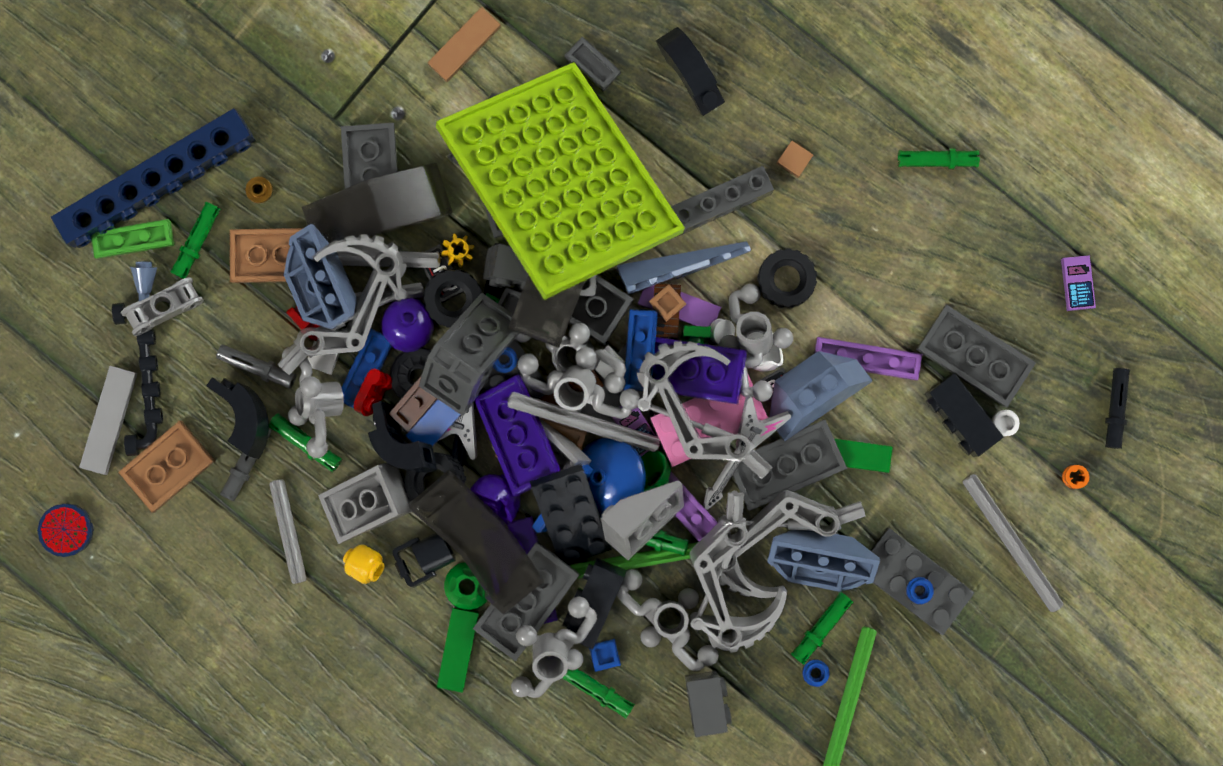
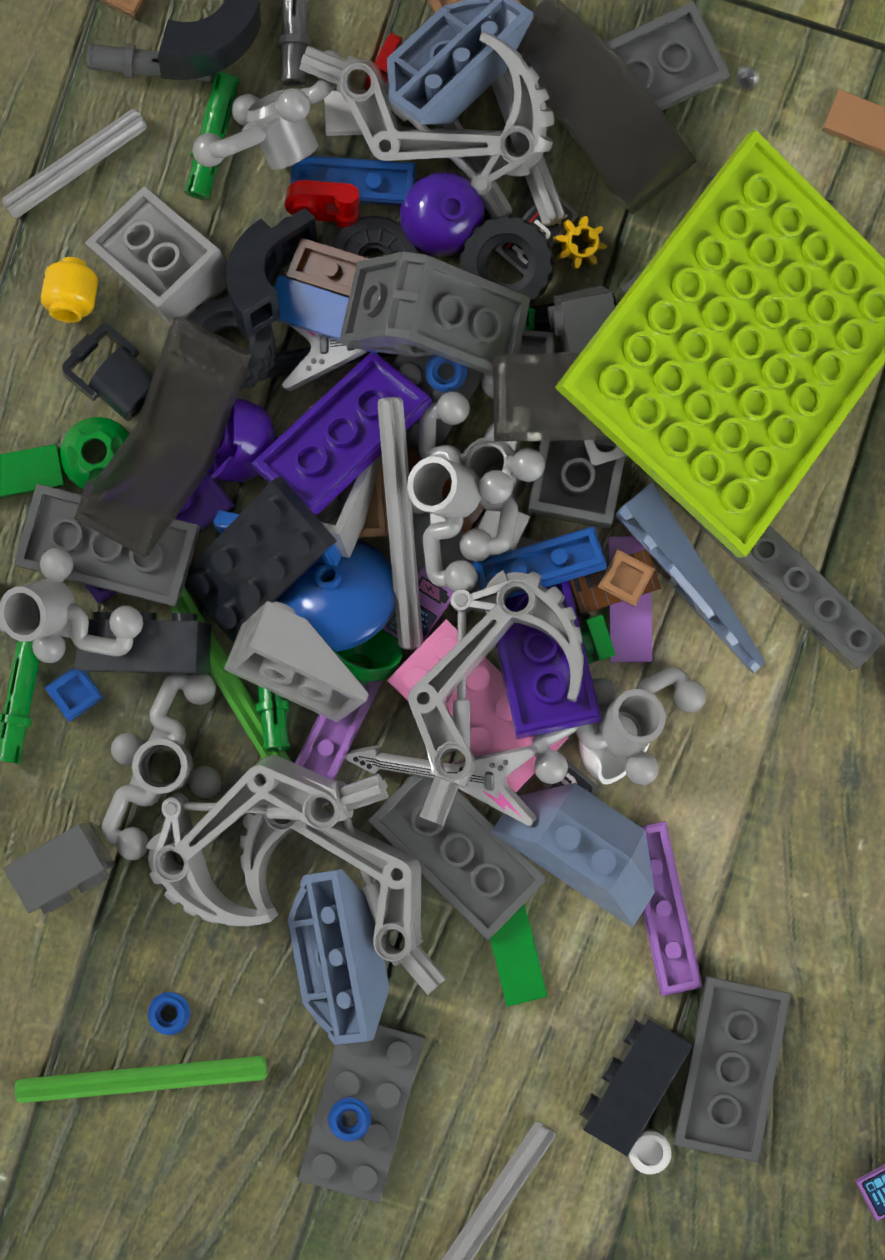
camera: 65 degrees right, 0 degrees up
white tile [710,318,735,345] -> none
black tyre [757,248,817,309] -> none
green pin [791,592,854,665] -> none

